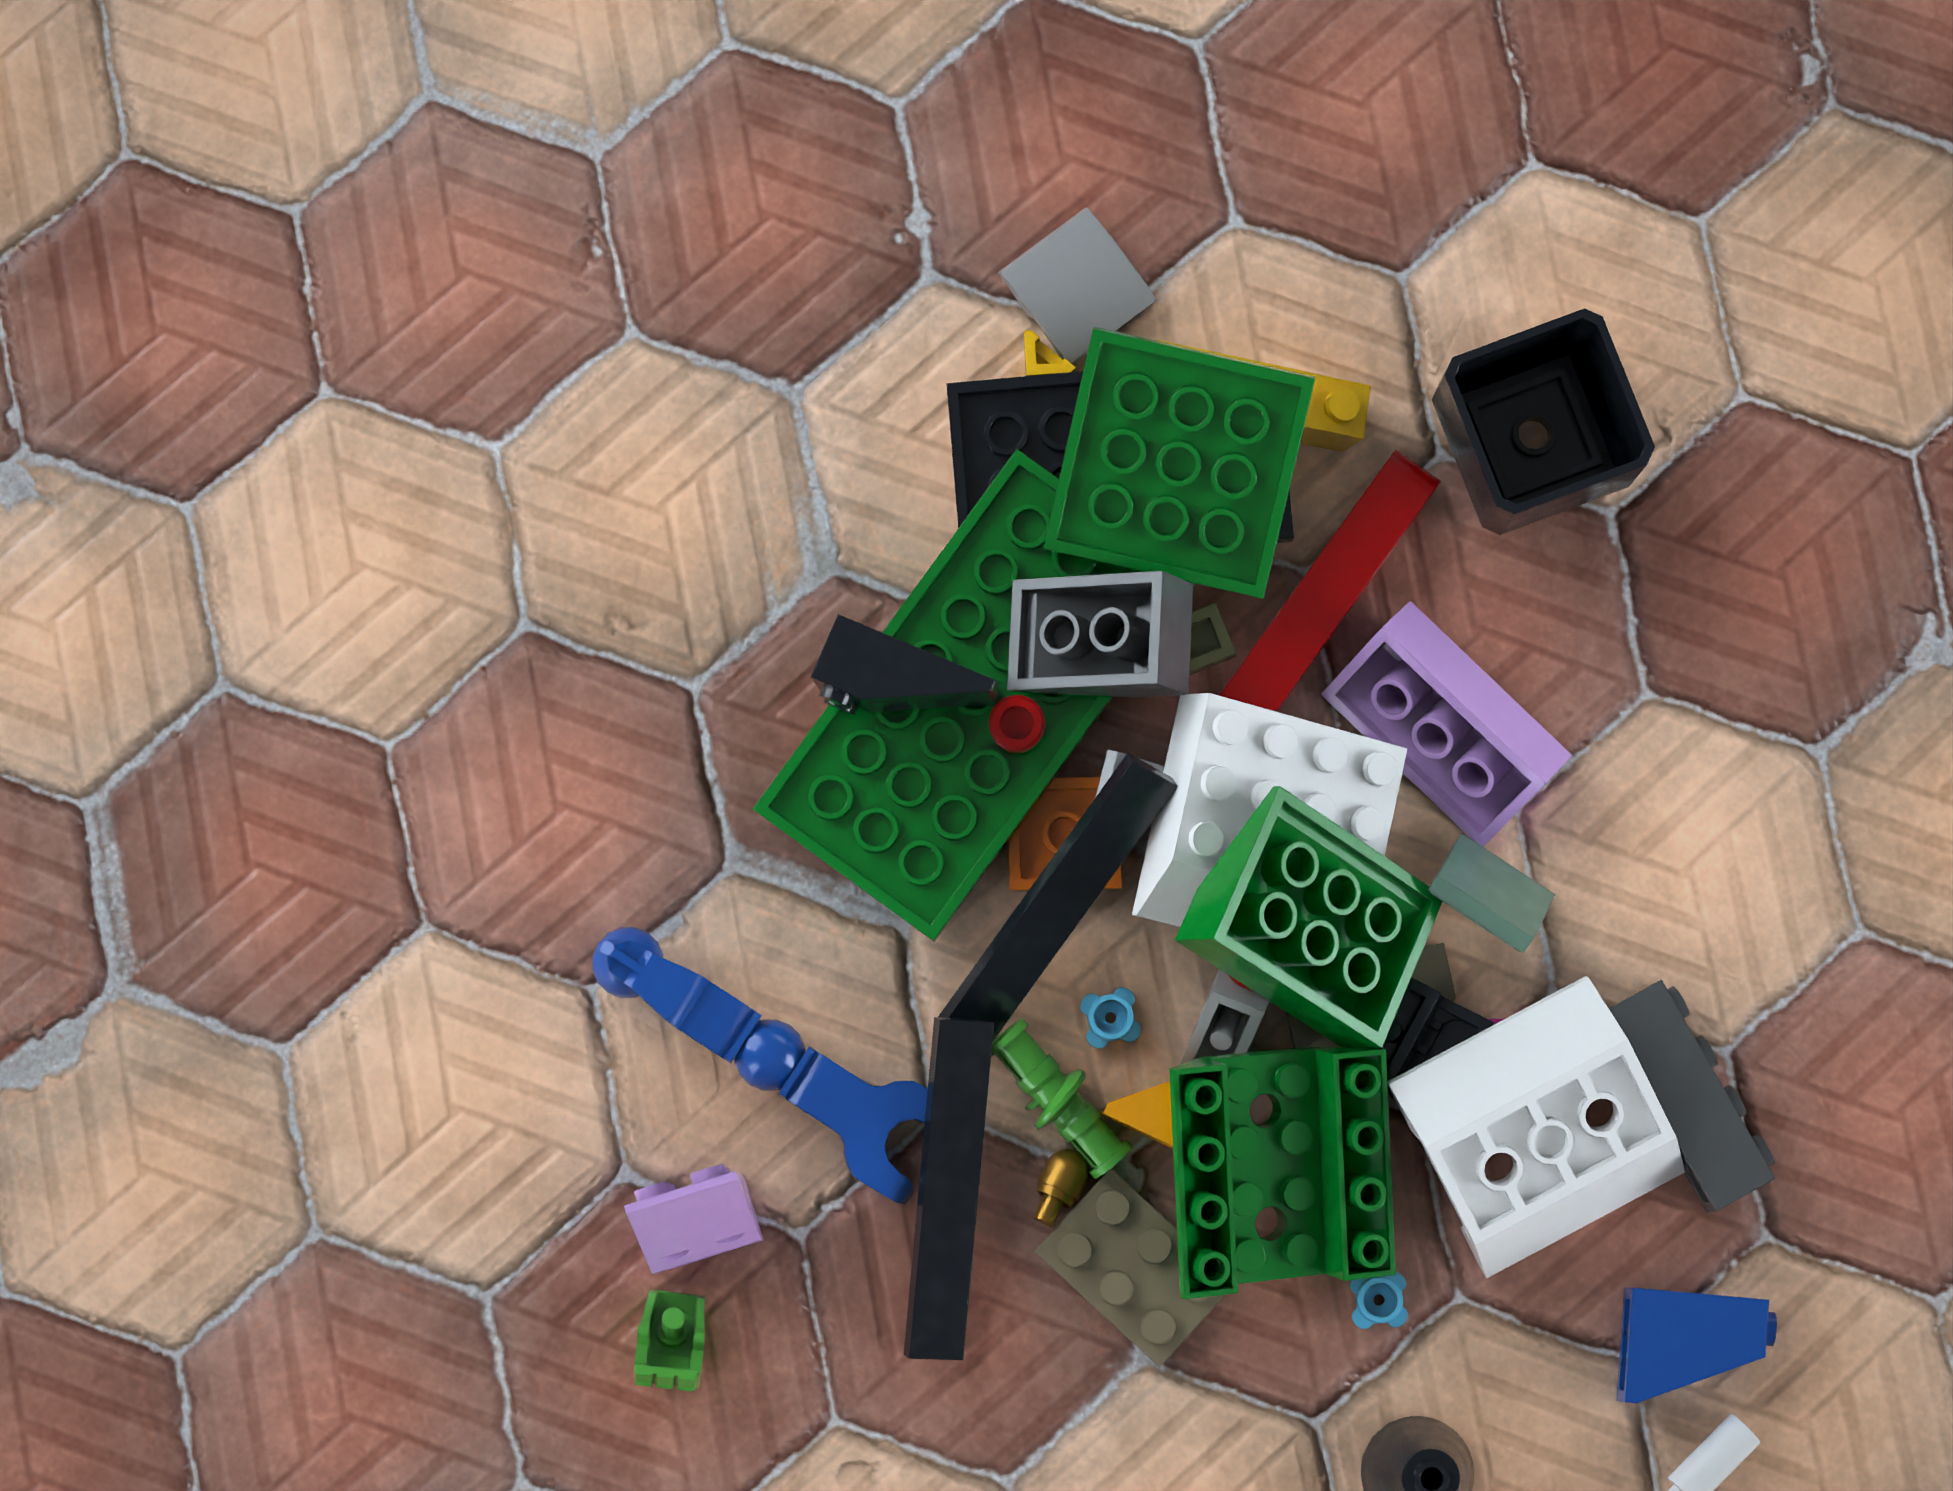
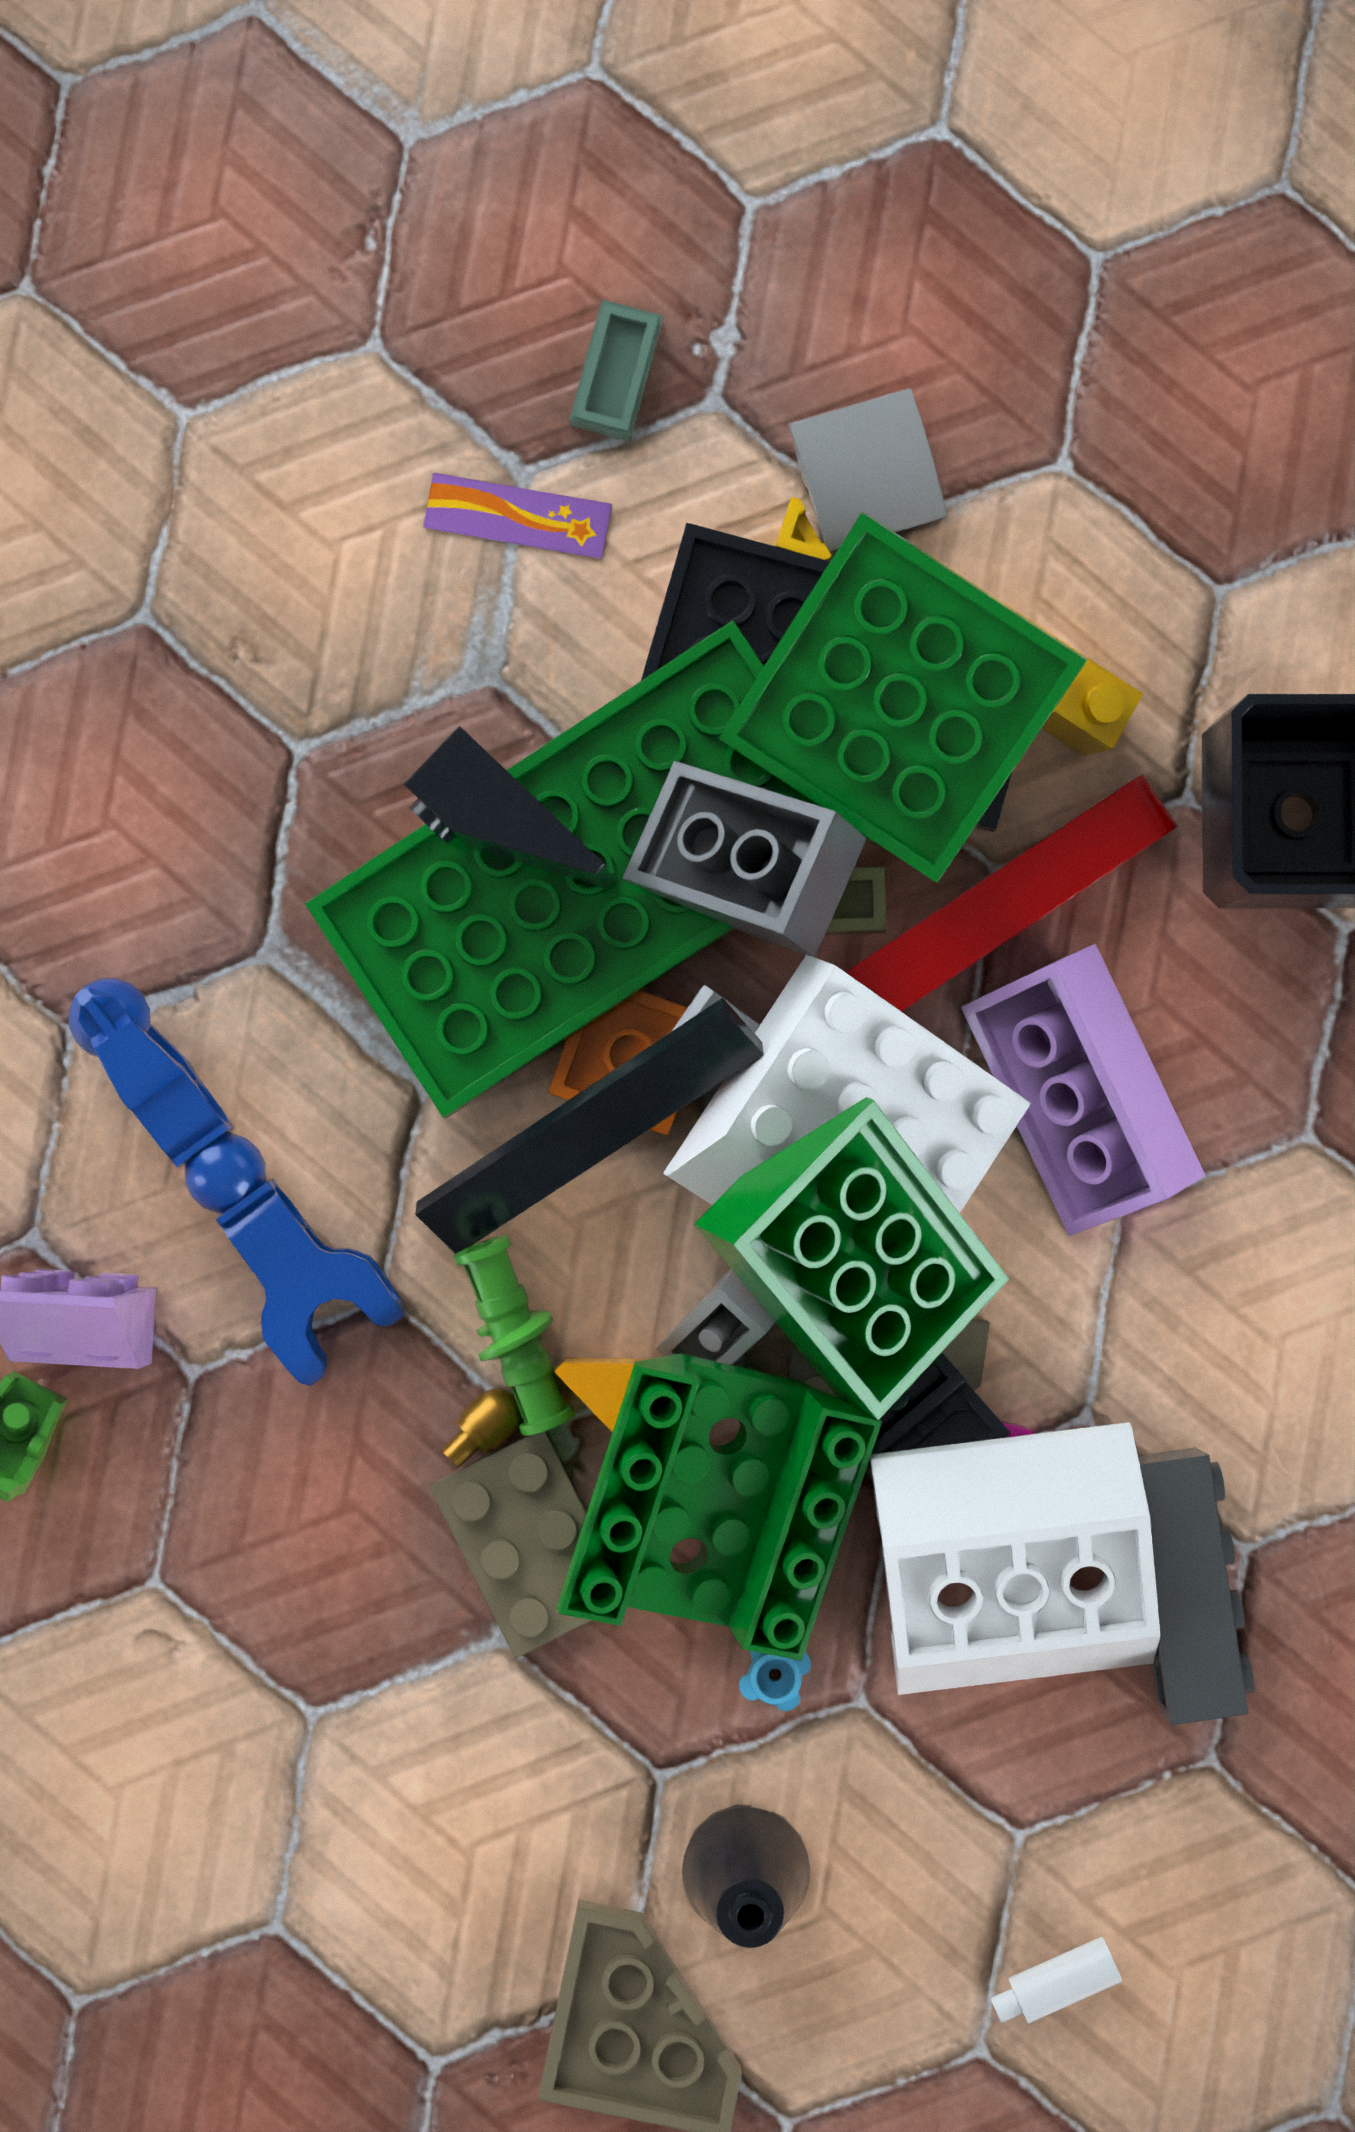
camera: 20 degrees right, 5 degrees up
black tile [903,1017,994,1360] -> none
red tile [989,695,1046,753] -> none
medium azure plate [1080,987,1141,1049] -> none
sand green tile [1428,833,1555,953] -> none
blue slope [1616,1288,1777,1403] -> none
none -> medium lavender sticker [423,473,612,559]
none -> sand green tile [569,300,663,442]

